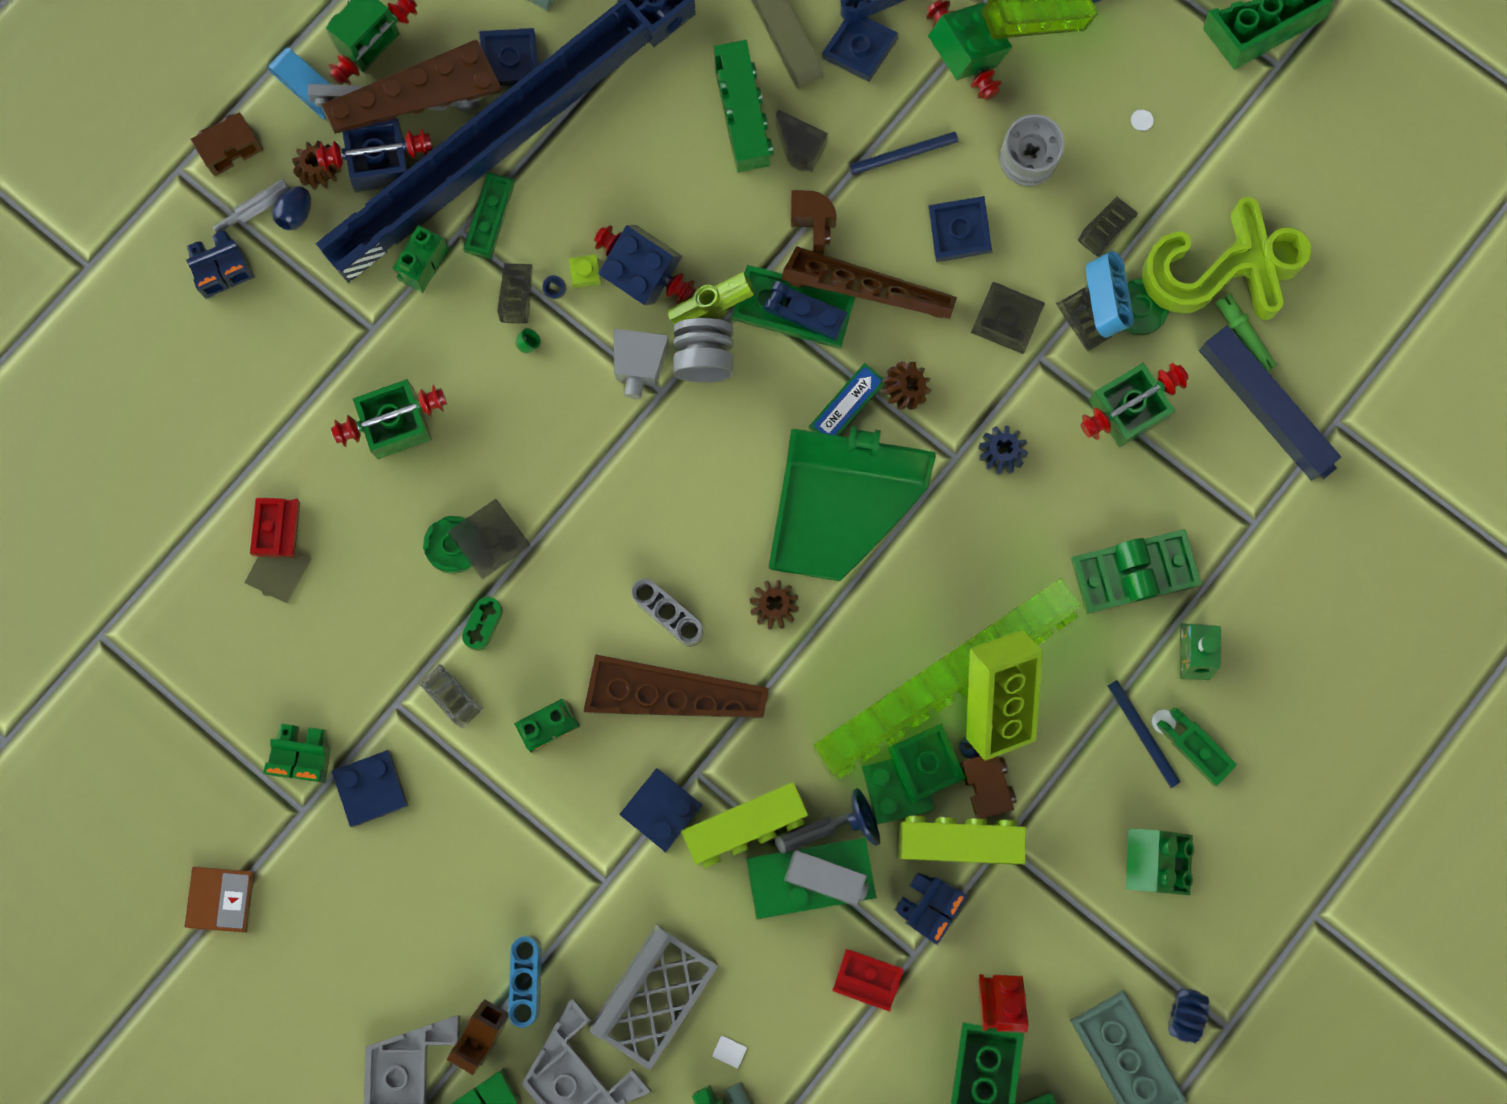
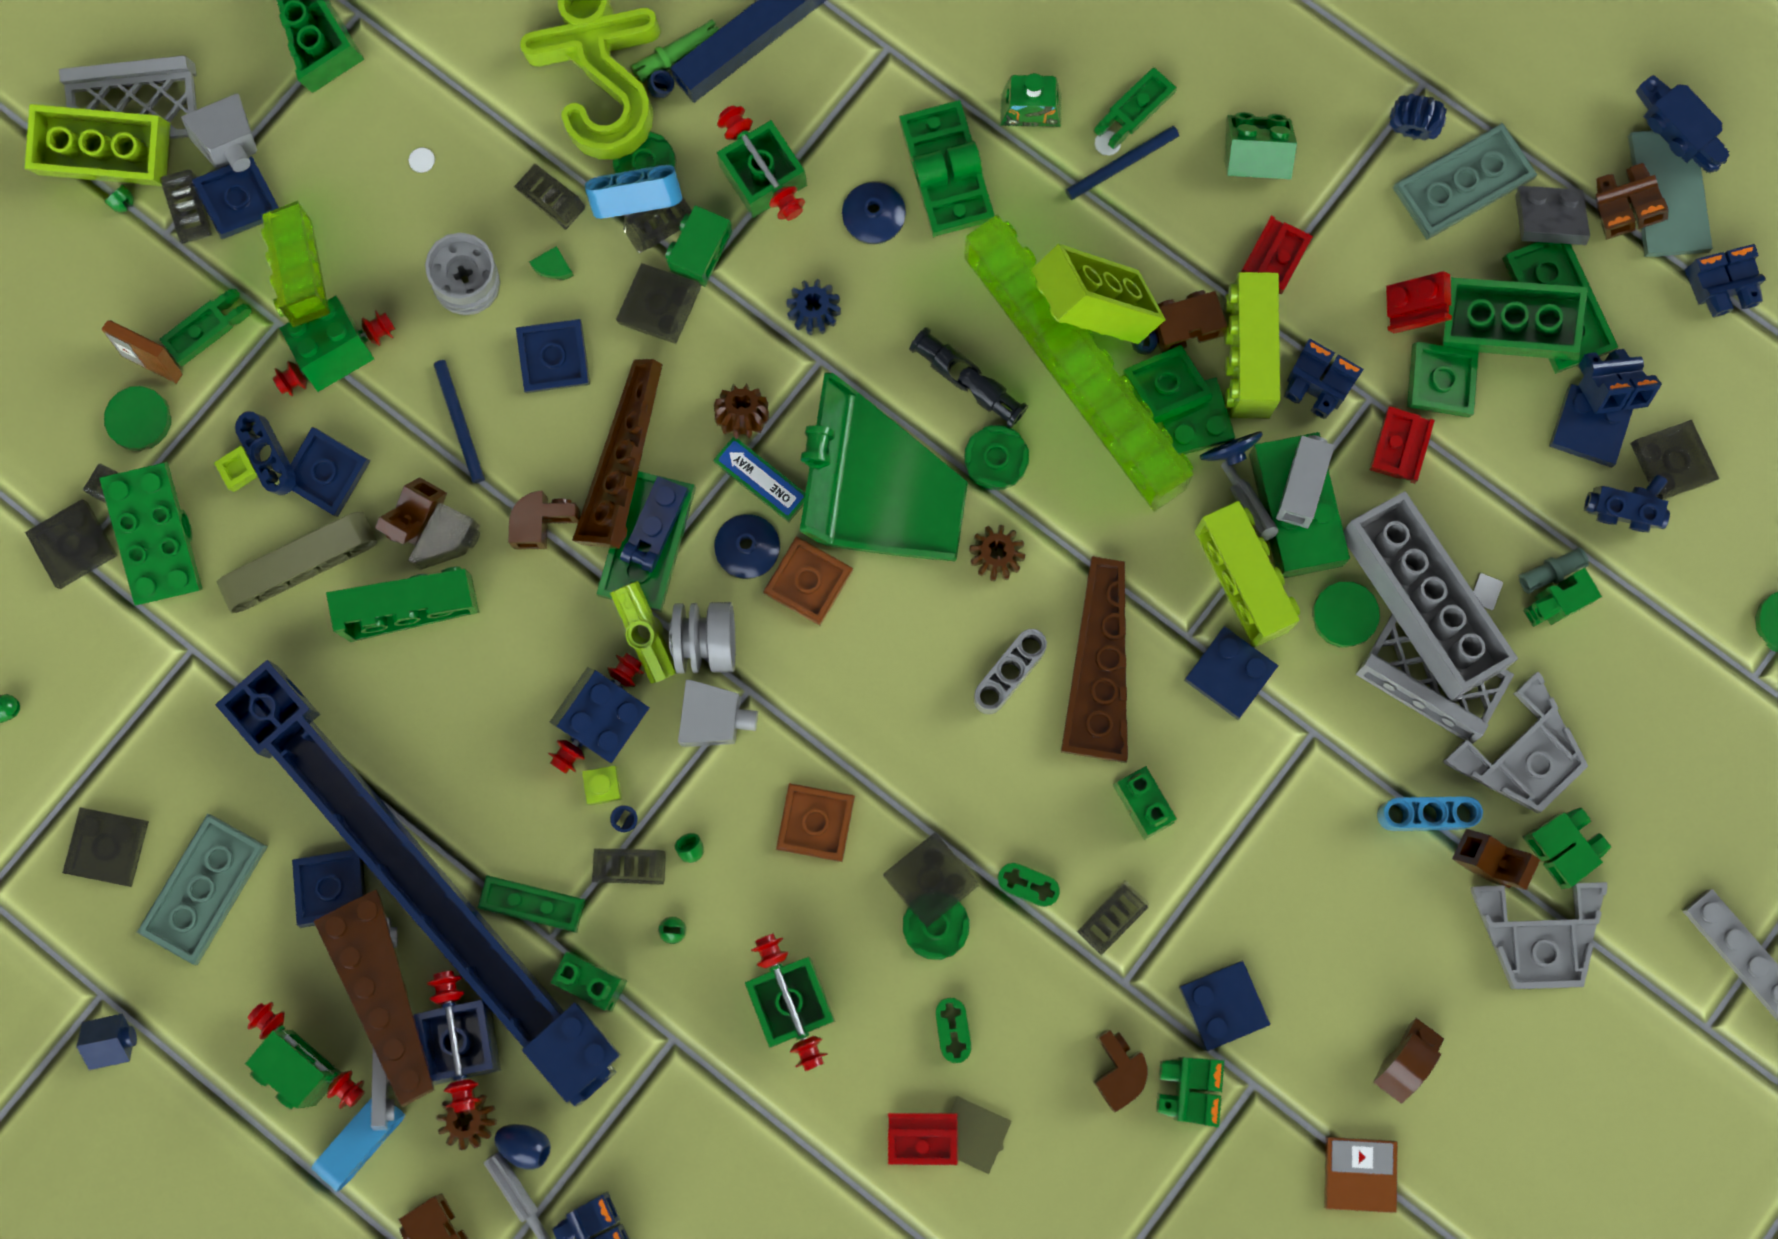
camera: 90 degrees left, 0 degrees up
none -> reddish brown brick [375,477,447,545]
none -> dark blue plate [522,1003,621,1103]
none -> green tile [529,246,574,280]
none -> dark blue hinge [647,70,675,99]
none -> green hinge [658,916,687,944]
none -> green brick [666,205,733,287]
none -> dark blue dish [714,514,780,579]
none -> dark orange tile [763,536,853,626]
none -> dark orange tile [776,783,855,862]
none -> dark blue dish [842,182,906,244]
none -> black piece [909,327,1028,429]
none -> green beam [935,998,971,1063]
none -> green tile [964,425,1029,490]
none -> reddish brown brick [1093,1030,1148,1113]
none -> red plate [1241,215,1313,295]
none -> green tile [1312,582,1380,648]
none -> light grey brick [1343,491,1518,701]
none -> reddish brown brick [1373,1018,1444,1104]
none -> green plate [1407,342,1479,418]

